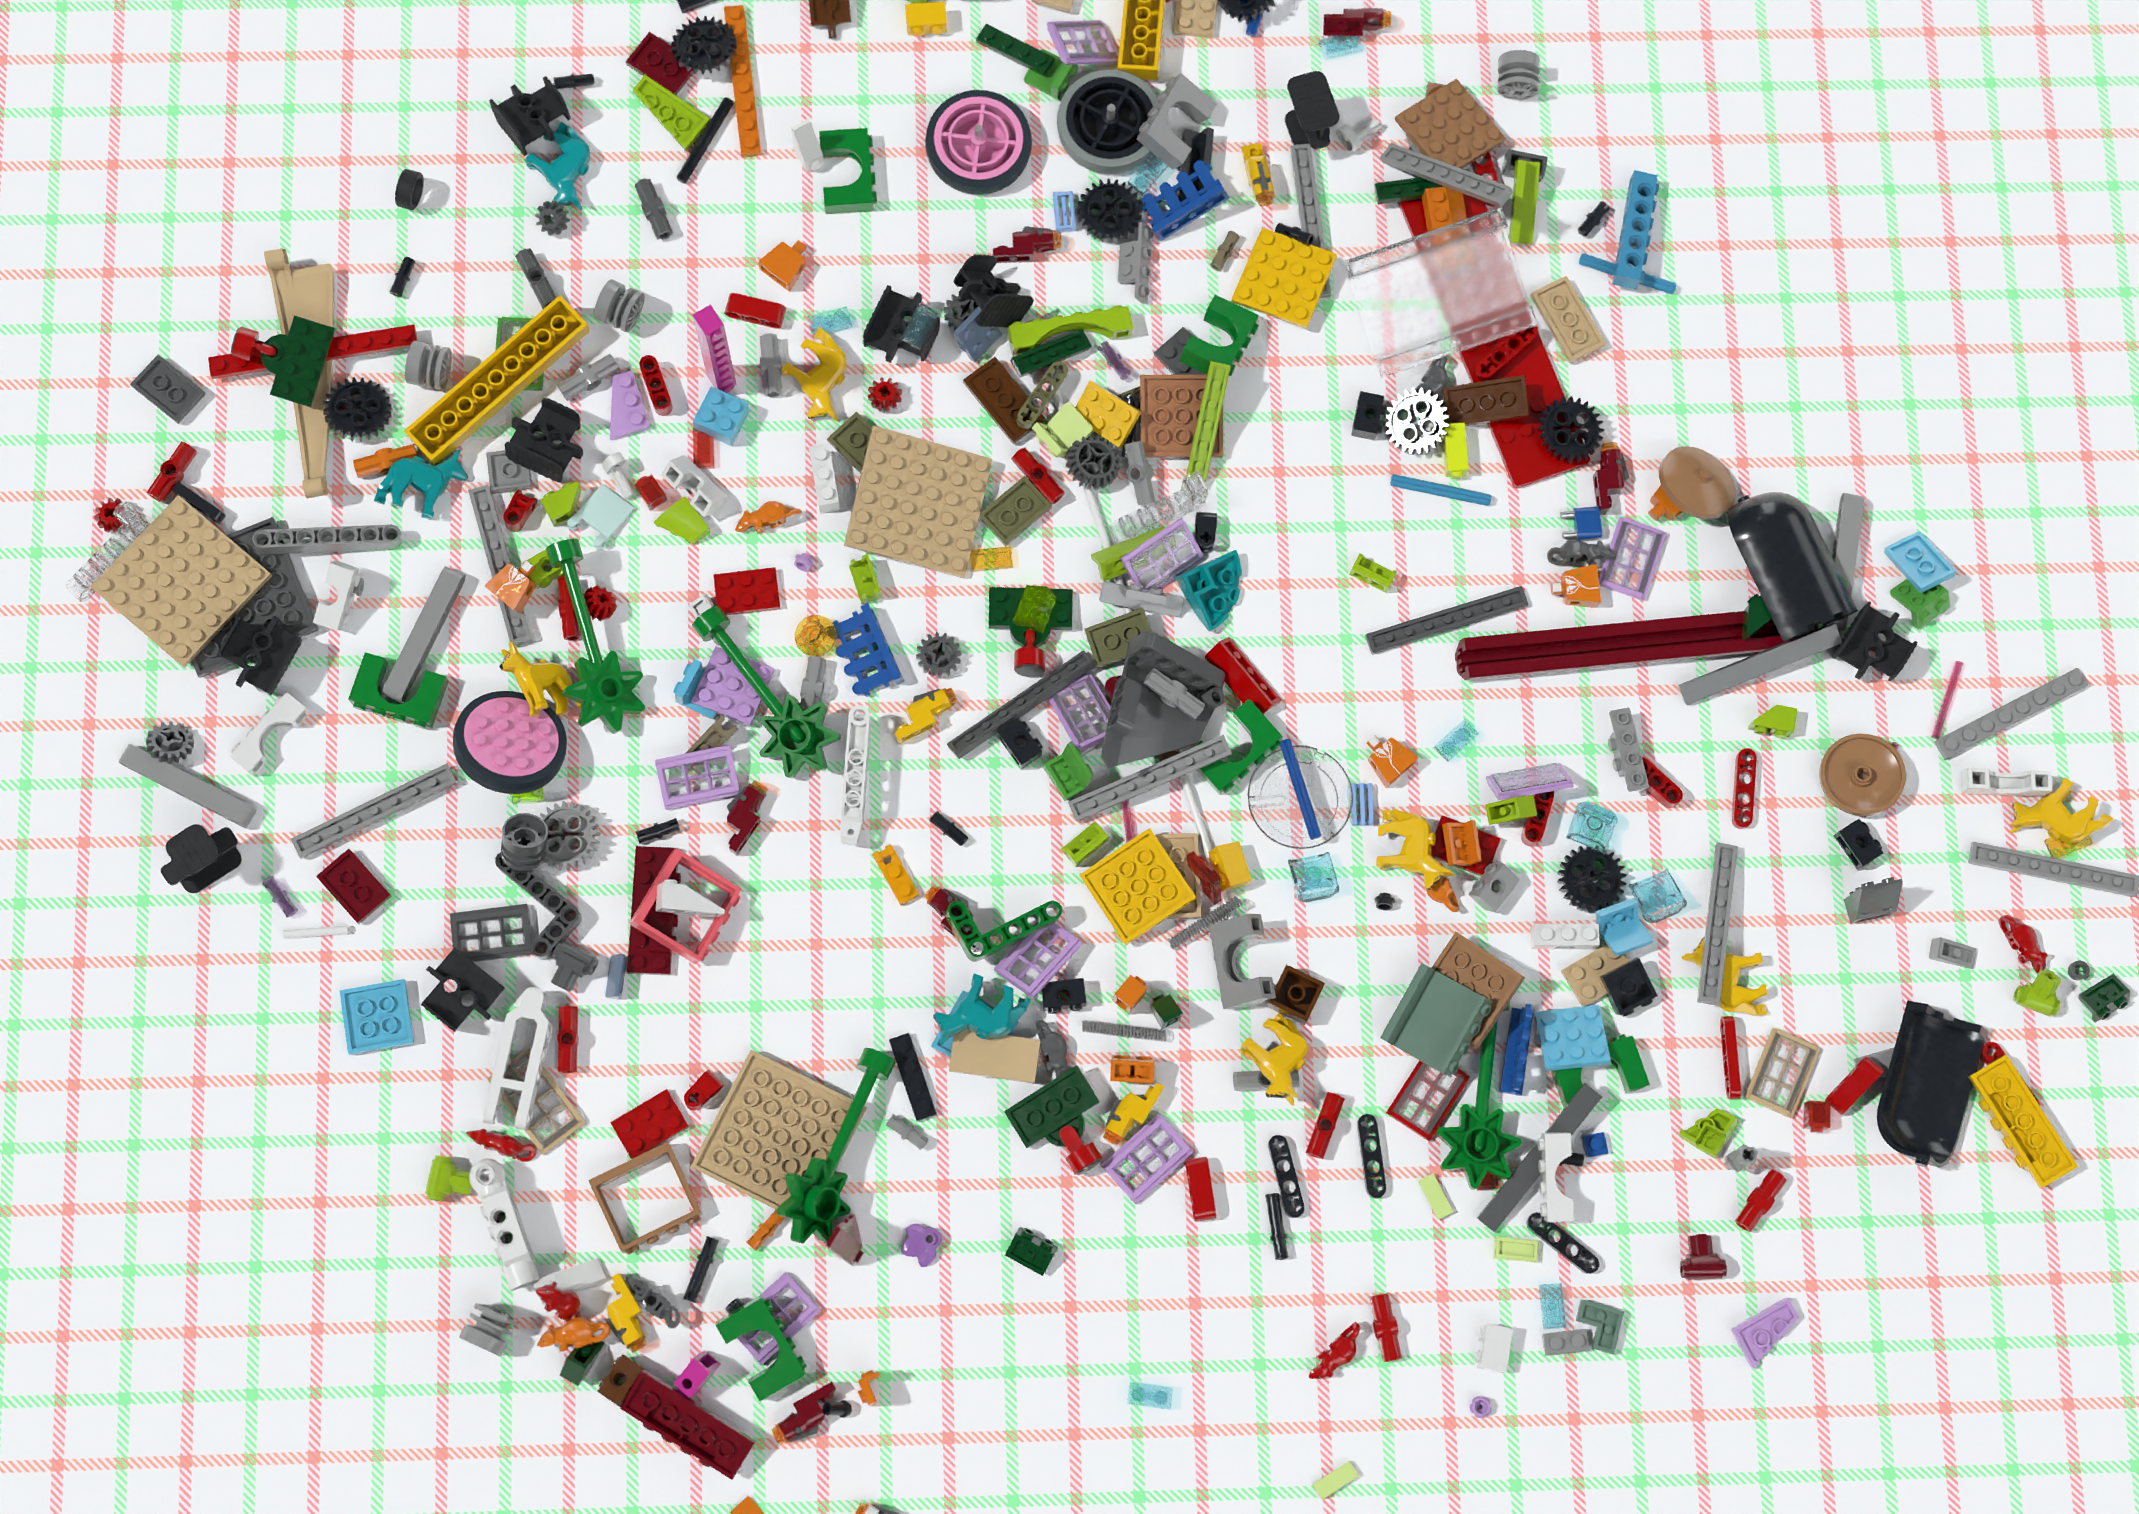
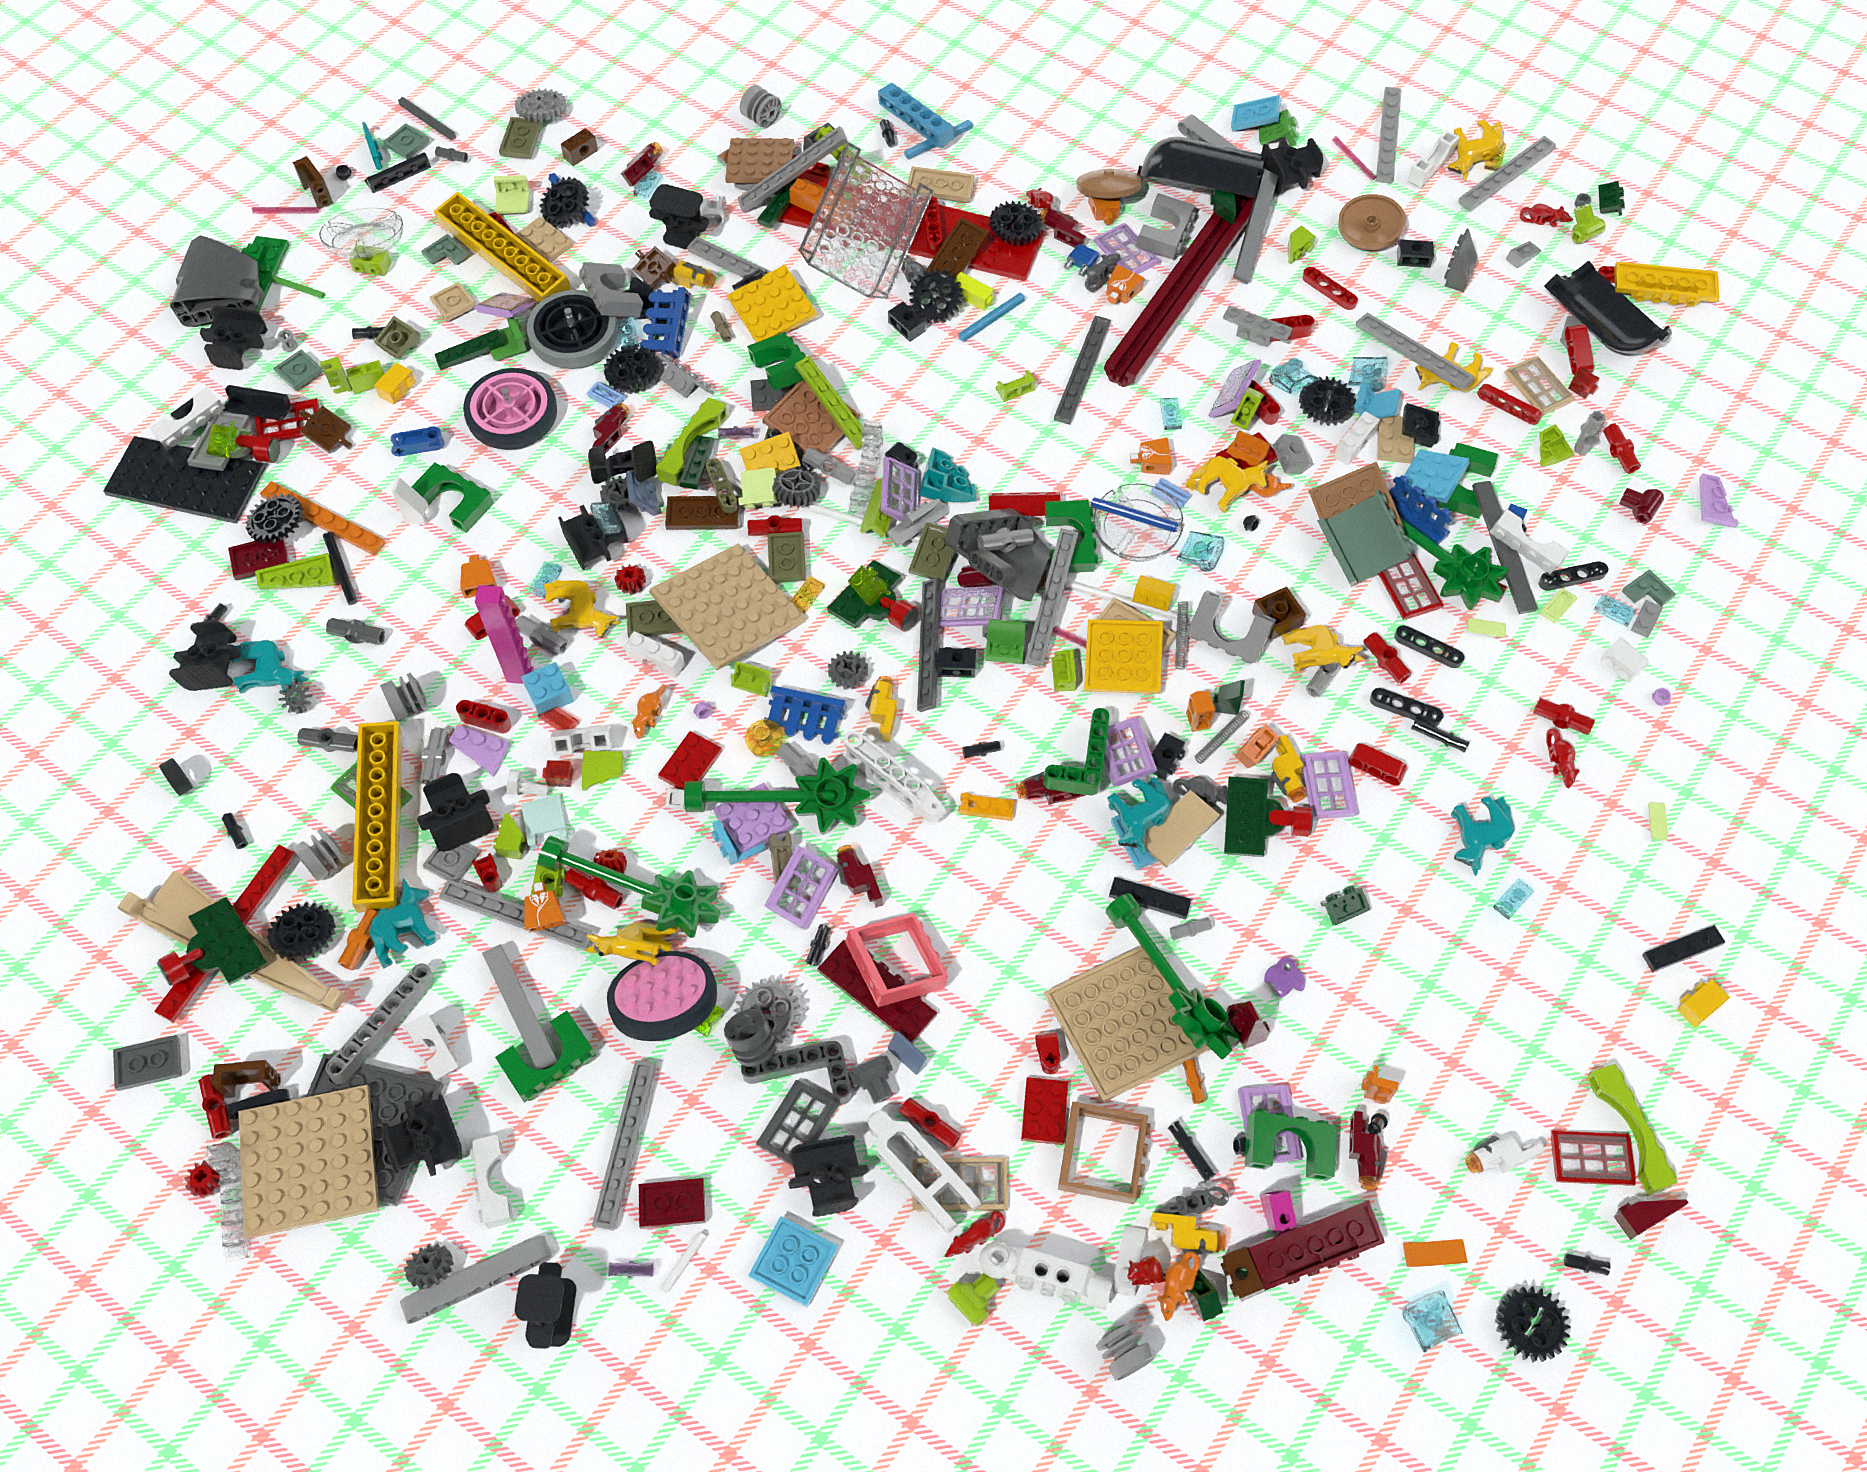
camera: 45 degrees left, 15 degrees down
white slope [656,880,725,917] -> none
clear red plate [1186,851,1222,905] -> none
none -> reddish brown panel [212,1060,281,1098]
none -> blue piece [390,426,445,457]
none -> reddish brown plate [632,246,676,289]
none -> red animal [1026,188,1054,211]
none -> light grey arch [1136,193,1196,259]
none -> teal animal [1451,797,1515,876]

